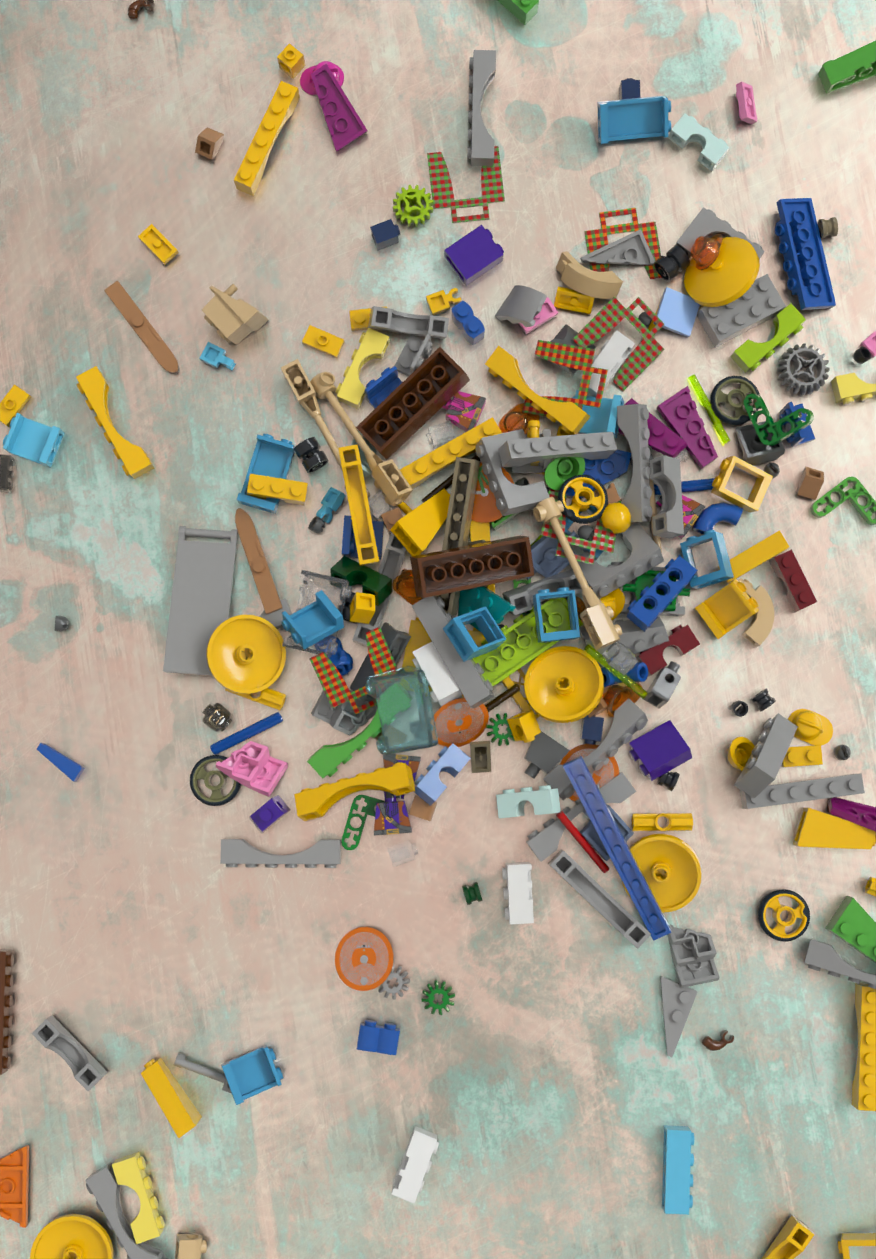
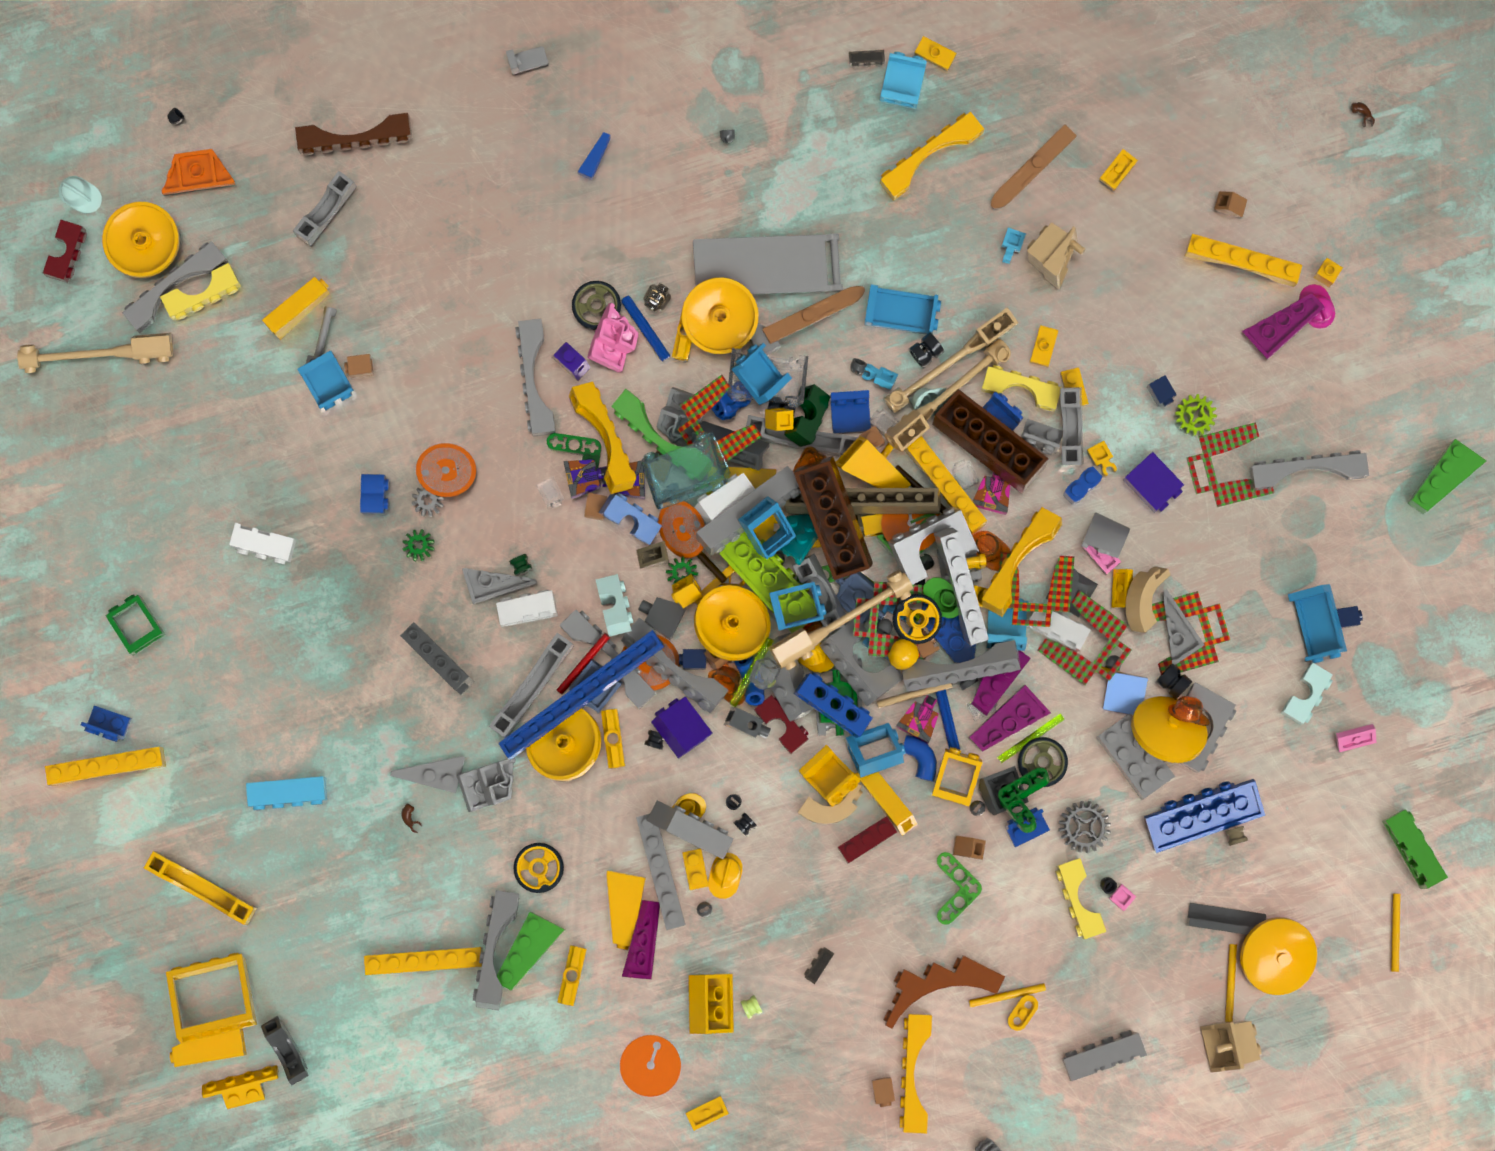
camera: 85 degrees right, 0 degrees up
yellow arch [247,474,308,506] -> none
yellow arch [338,444,380,566] -> none
light grey arch [649,455,684,539] -> none
lime arch [730,303,806,374] -> none
none -> medium nougat brick [344,354,374,378]
none -> dark grey panel [400,622,475,695]
none -> light grey wing [462,568,537,605]

